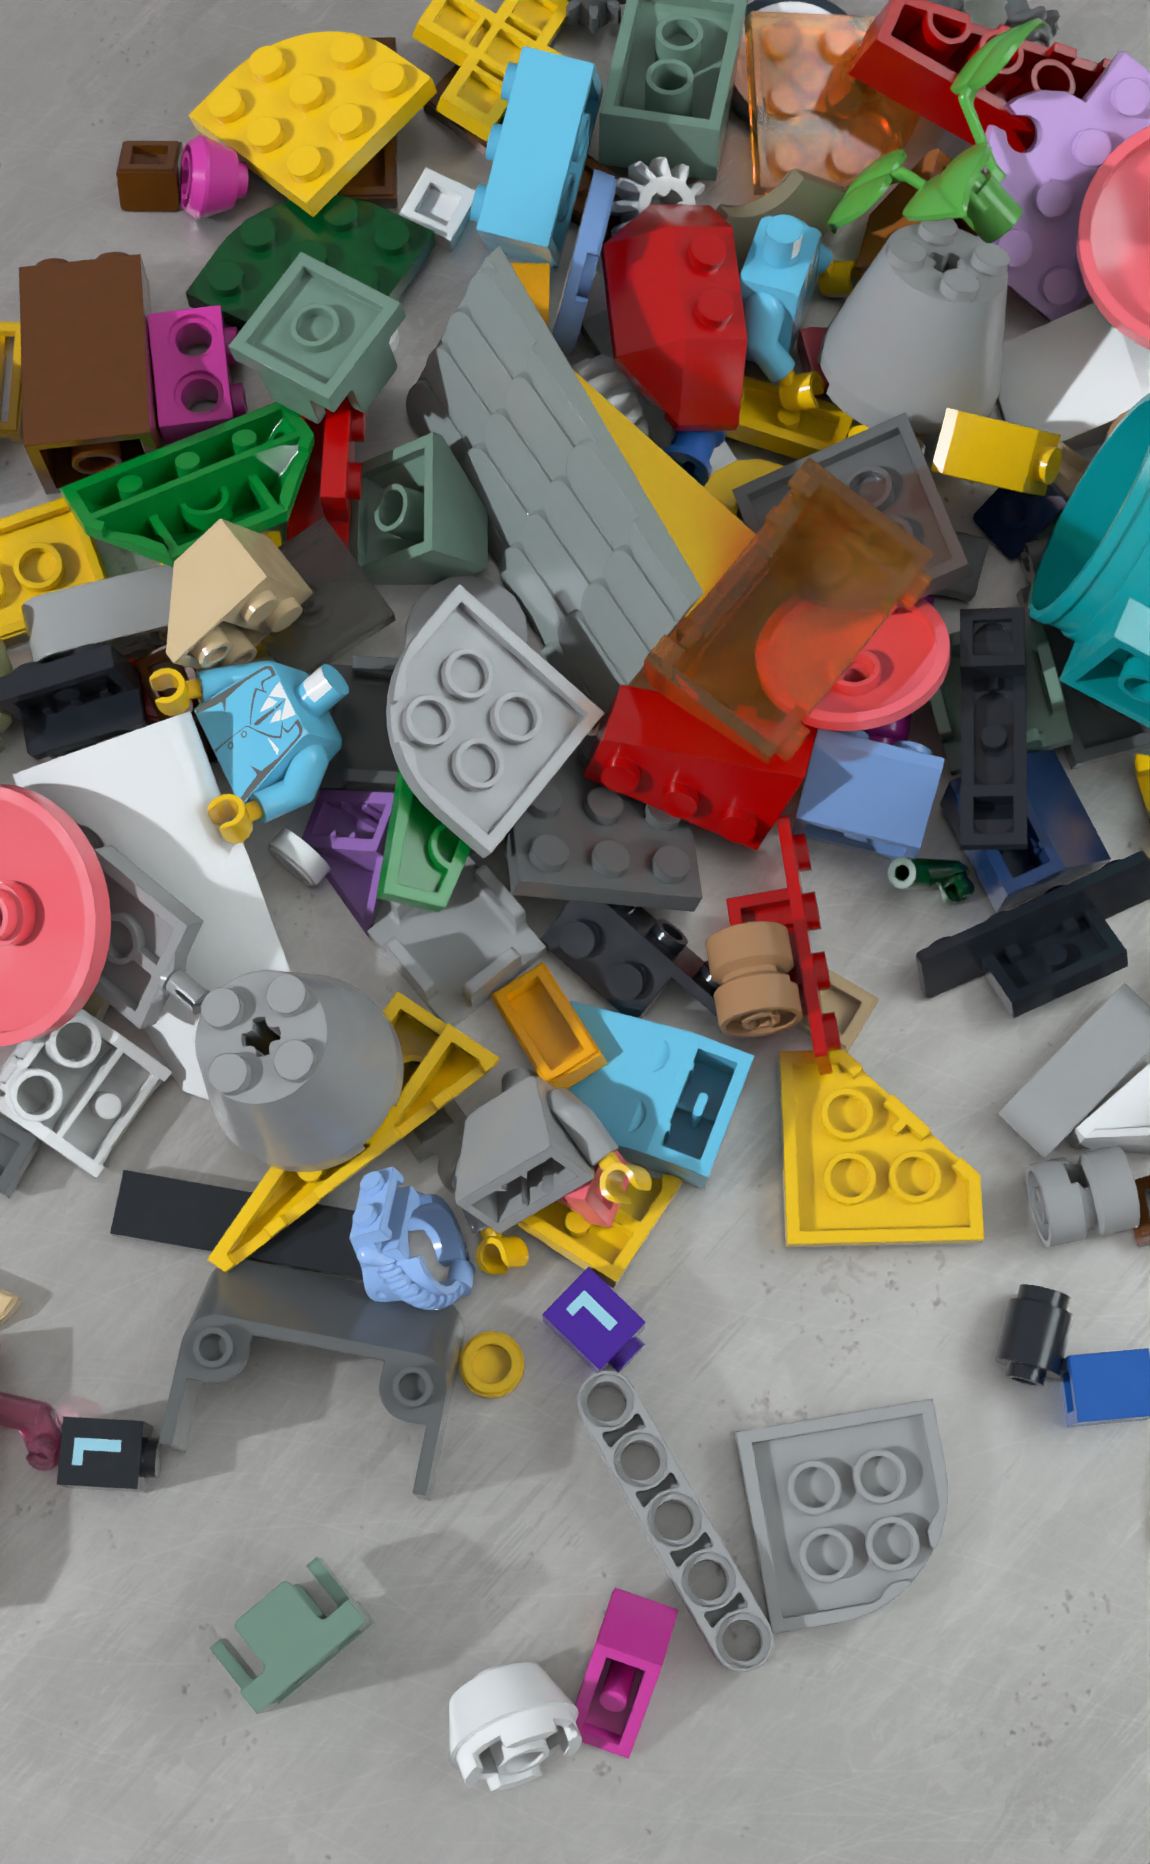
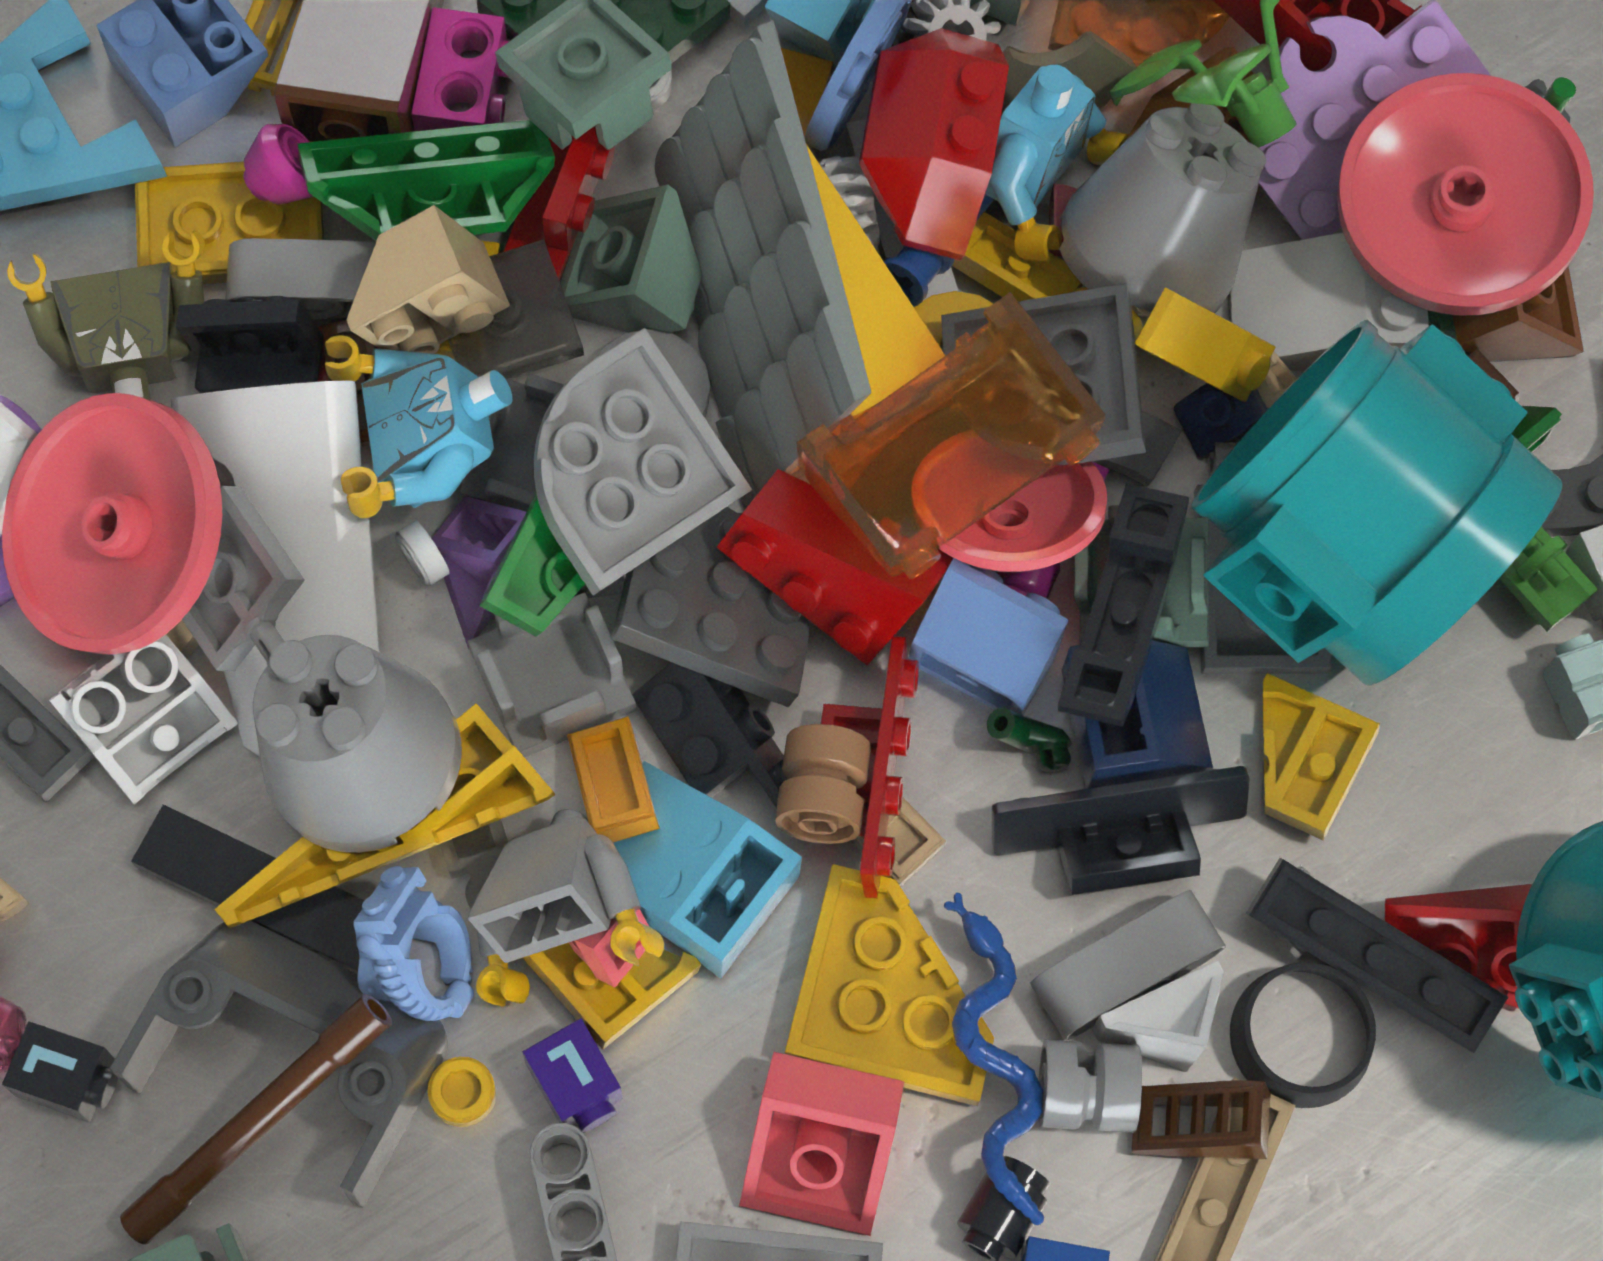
camera: 10 degrees right, 5 degrees down
none -> reddish brown piece [120,994,392,1245]
none -> dark pink cone [244,124,314,205]
none -> coral slope [739,1052,904,1236]
none -> blue animal [944,892,1044,1225]

